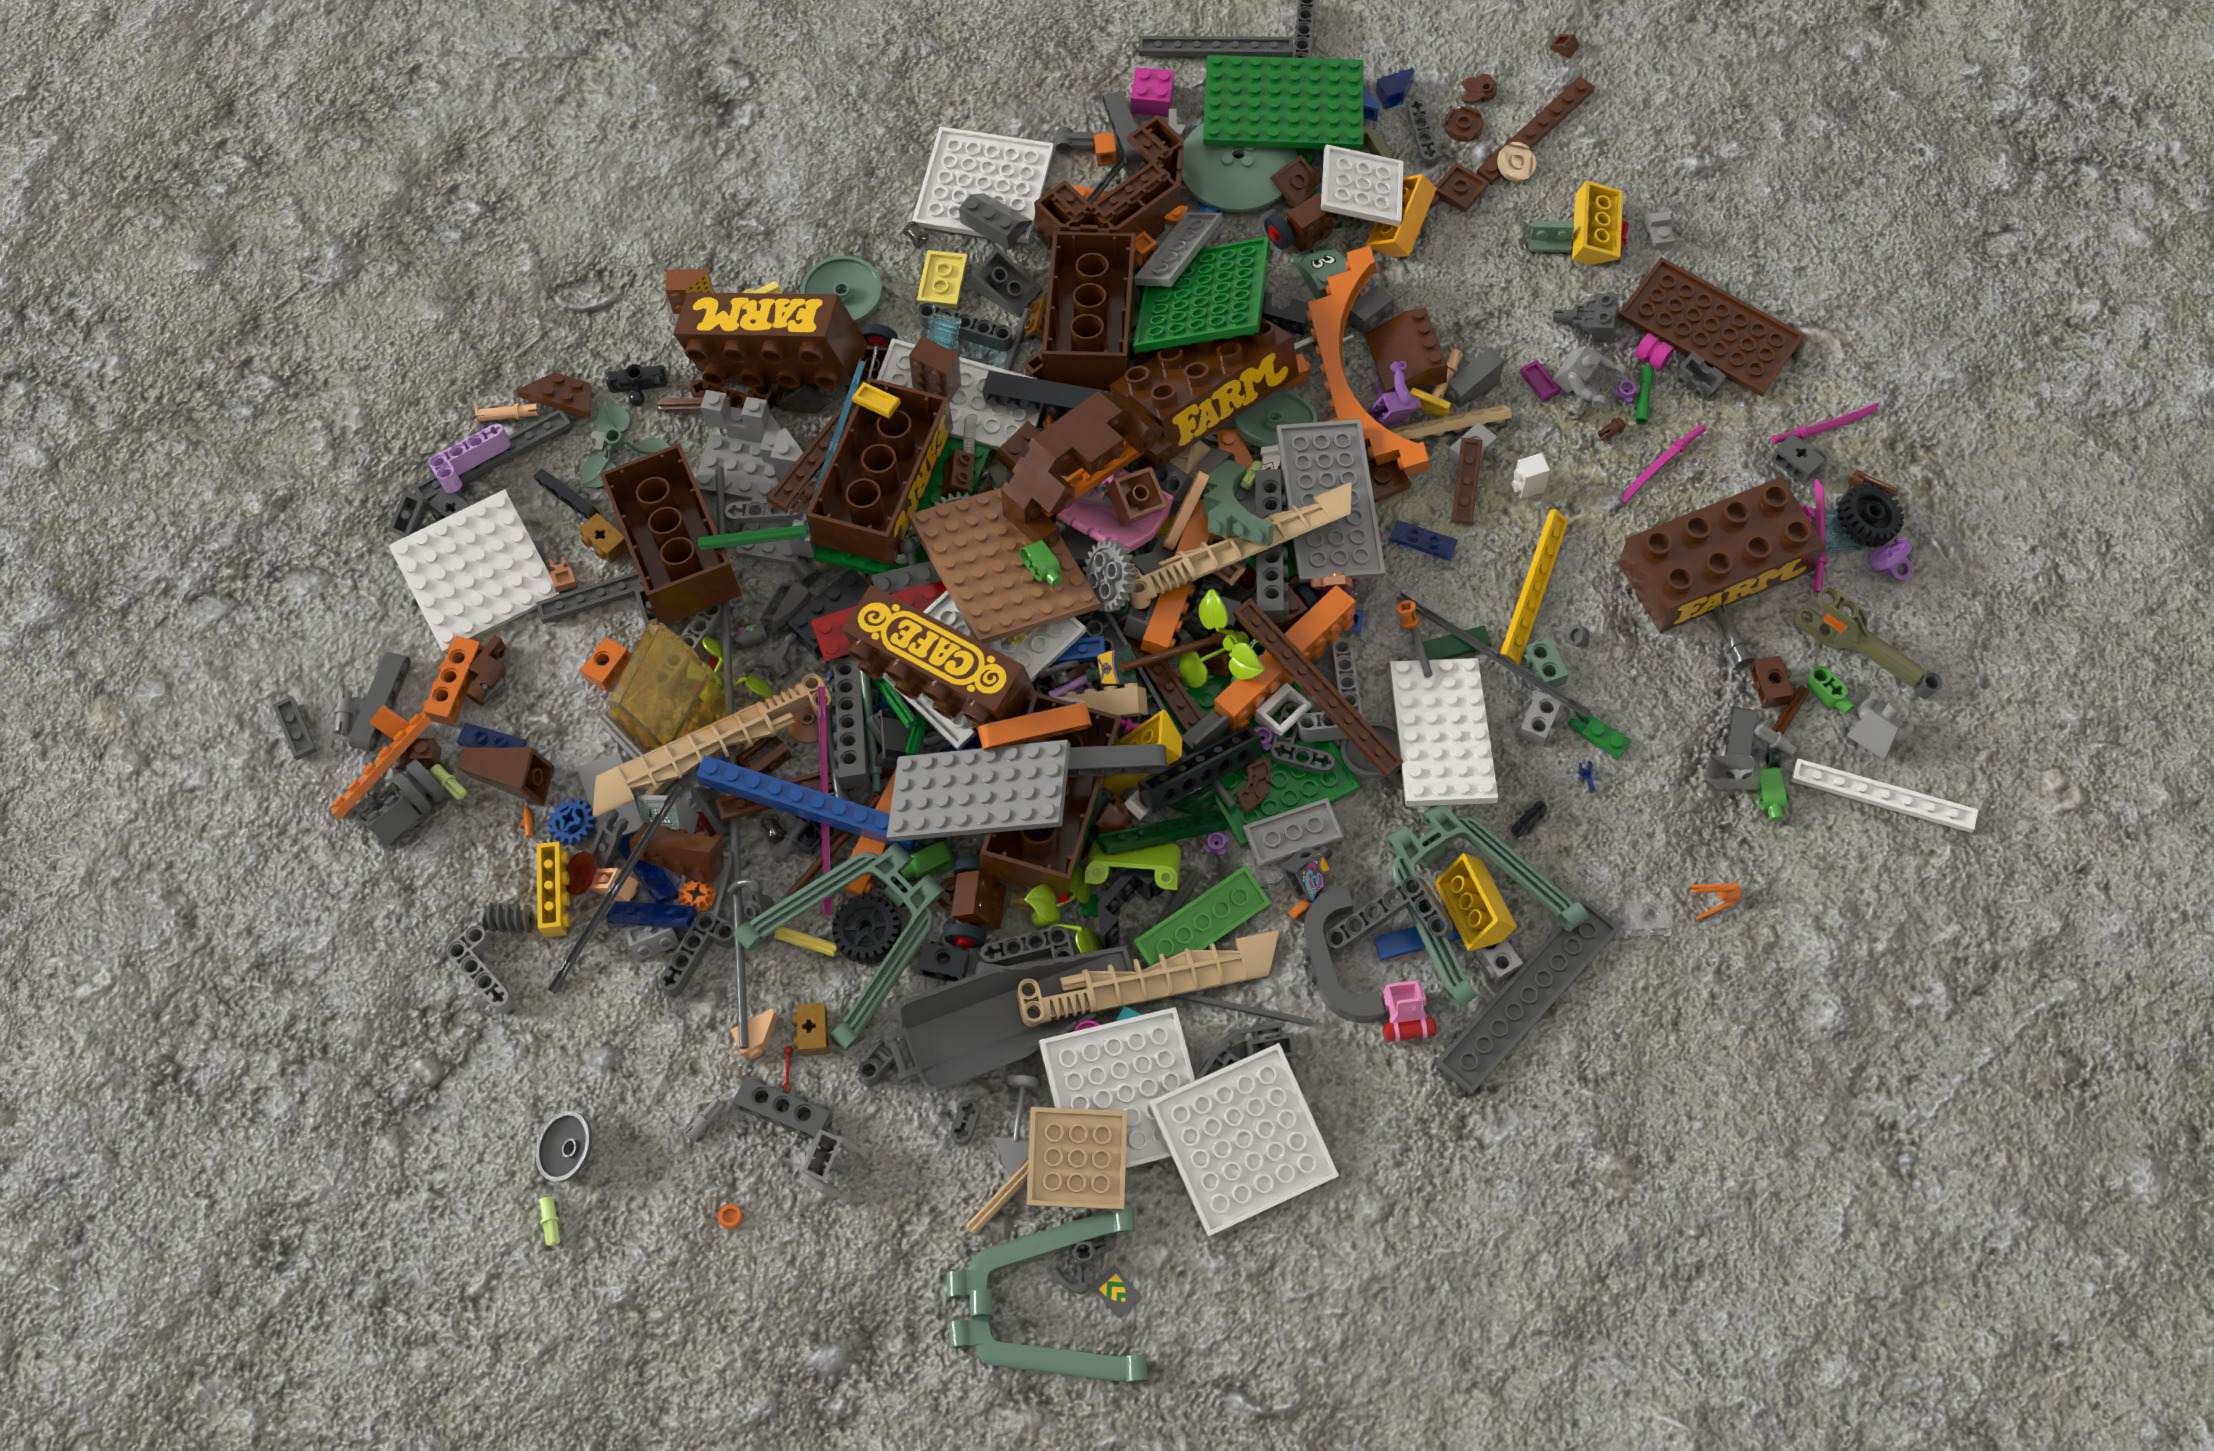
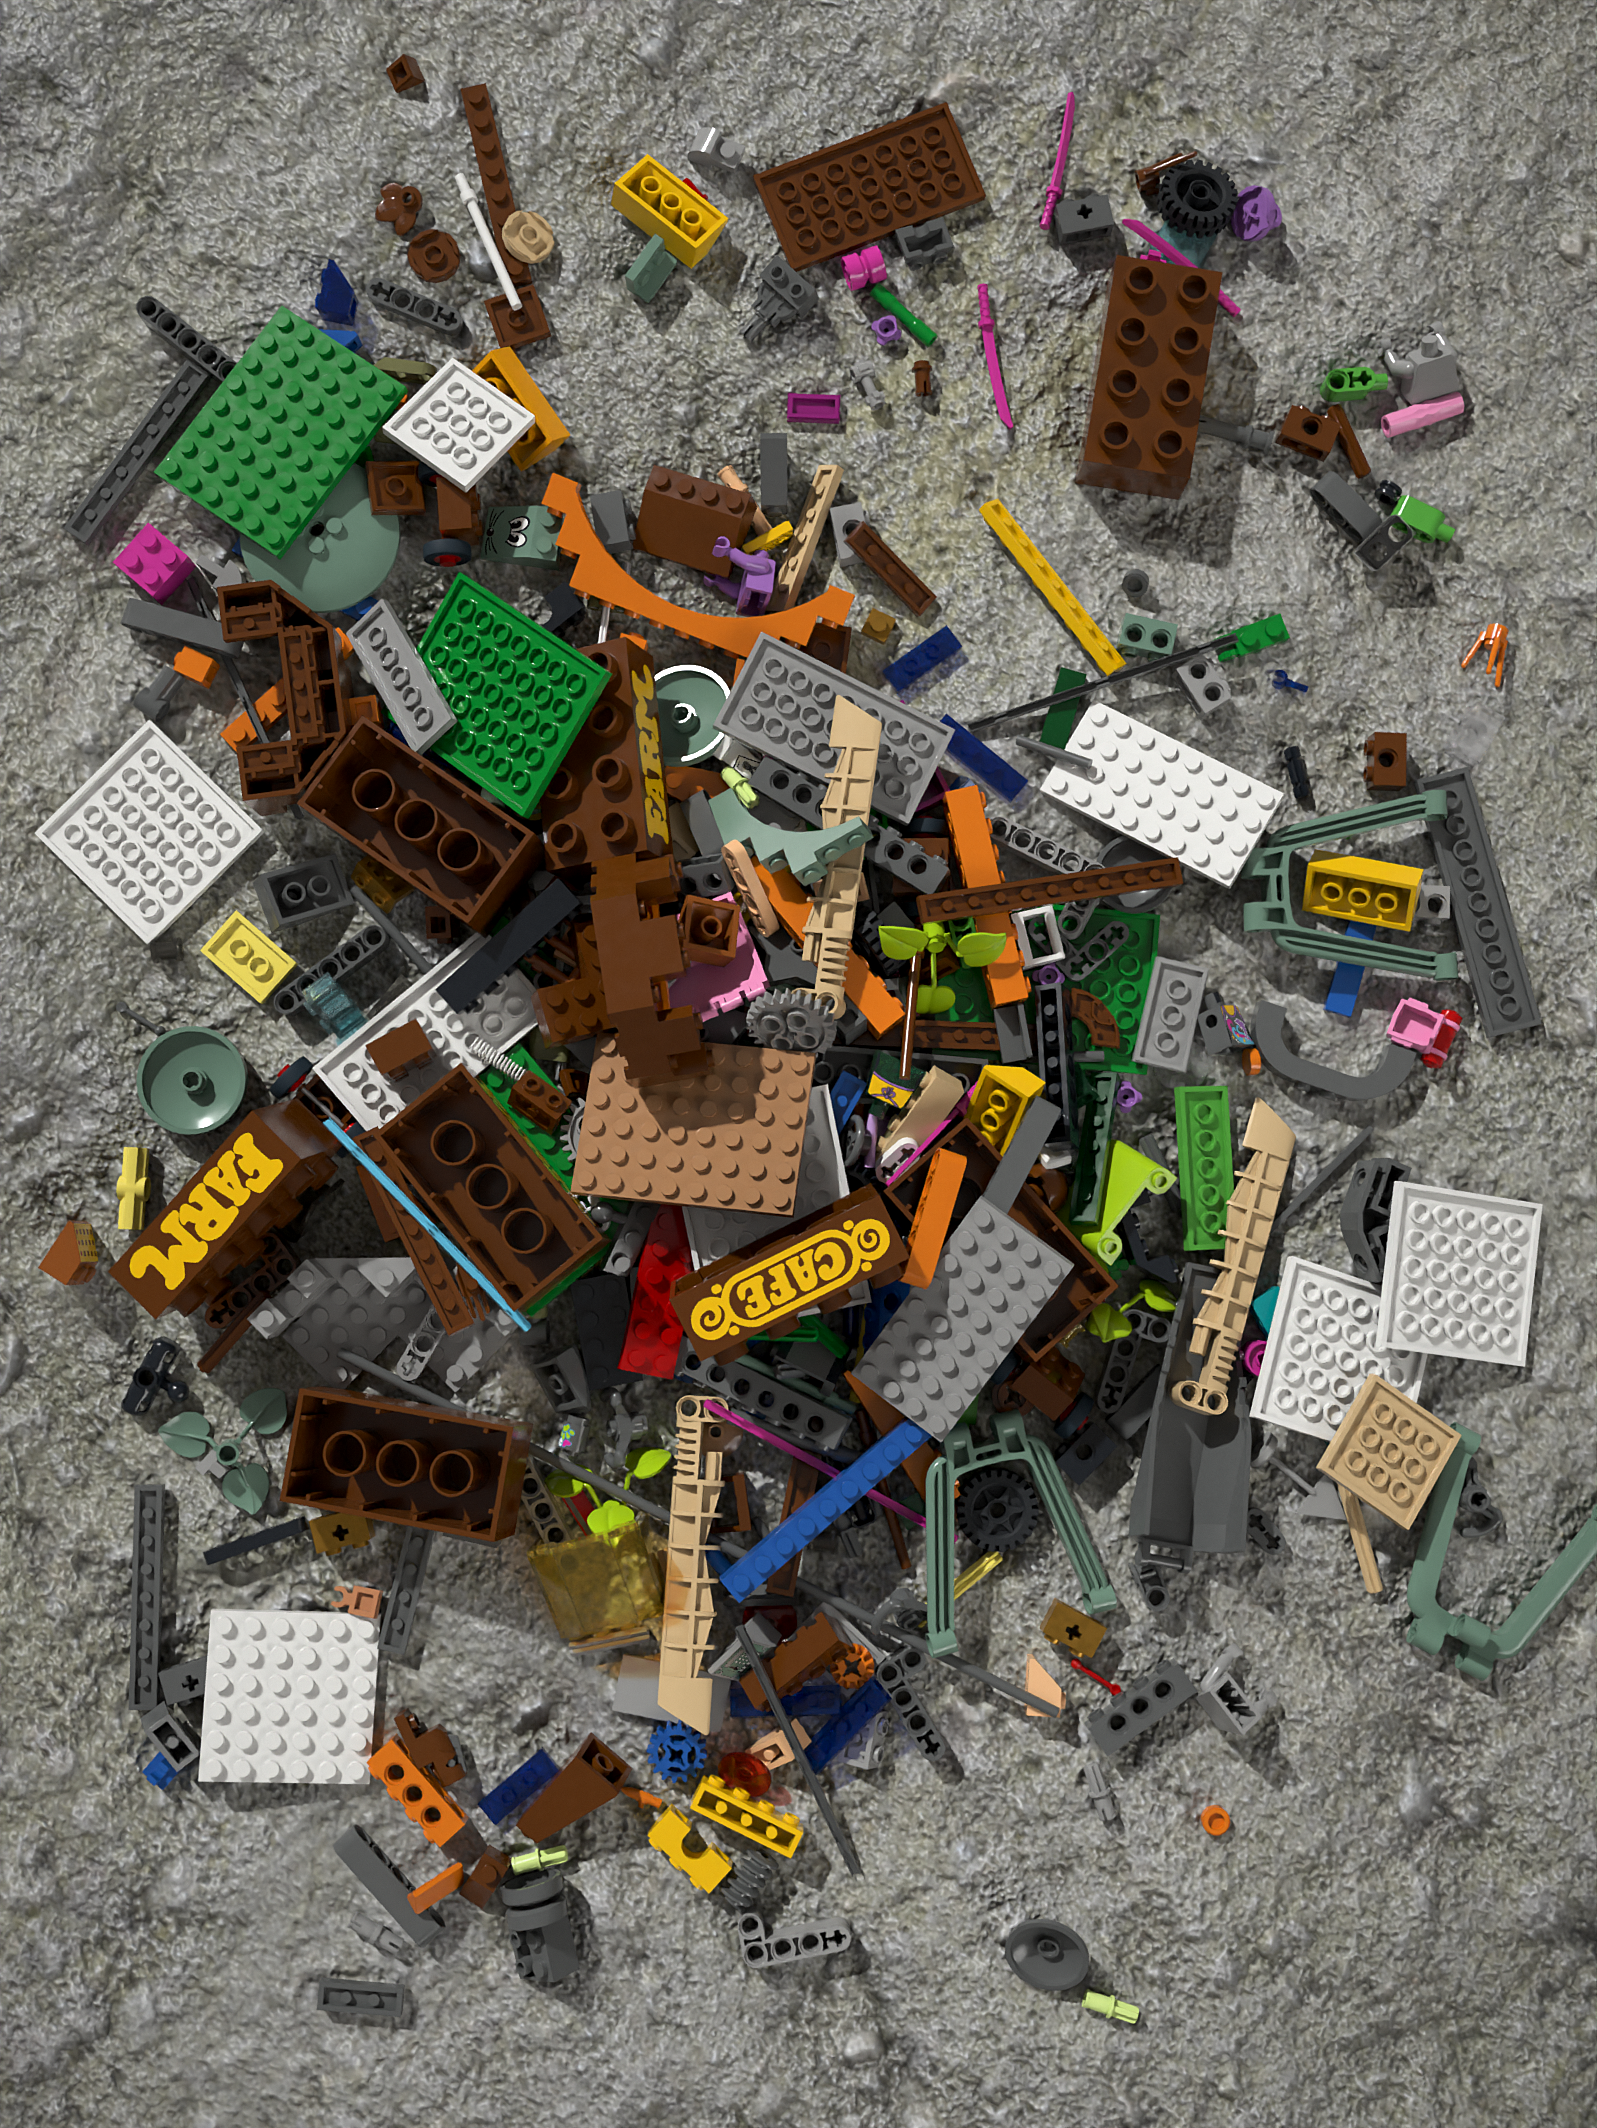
camera: 65 degrees left, 20 degrees up
orange plate [331,711,432,820] -> none
lavender beam [429,424,511,493] -> none
light nougat pin [475,403,540,422] -> none
reddish brown wing [517,372,592,419] -> none
orange brick [581,637,632,692] -> none
dark grey hinge [588,809,629,868] -> none
green axle [698,525,808,550] -> none
yellow tile [852,382,901,418] -> none
dark grey slope [958,193,1032,250] -> none
bright green piece [1020,540,1063,587] -> none
dark grey sticker [1091,1265,1141,1318] -> none
nougat plate [1311,572,1352,590] -> none
dark grey beam [1326,876,1453,949] -> none
orange bush [1396,600,1419,629] -> none
white brick [1512,453,1550,499] -> none
light grey torso [1552,346,1626,409] -> none
light grey axle [1754,724,1797,757] -> none
white plate [1791,759,1978,833] -> none
olive piece [1794,587,1943,698] -> none
none -> blue tile [142,1752,181,1790]
none -> white bar [455,173,522,310]
none -> yellow arch [647,1803,733,1893]
none -> pearl gold plate [861,608,896,645]
none -> clear blue plate [940,713,1028,803]
none -> reddish brown brick [1363,732,1407,792]
none -> bright pink axle [1381,391,1464,438]

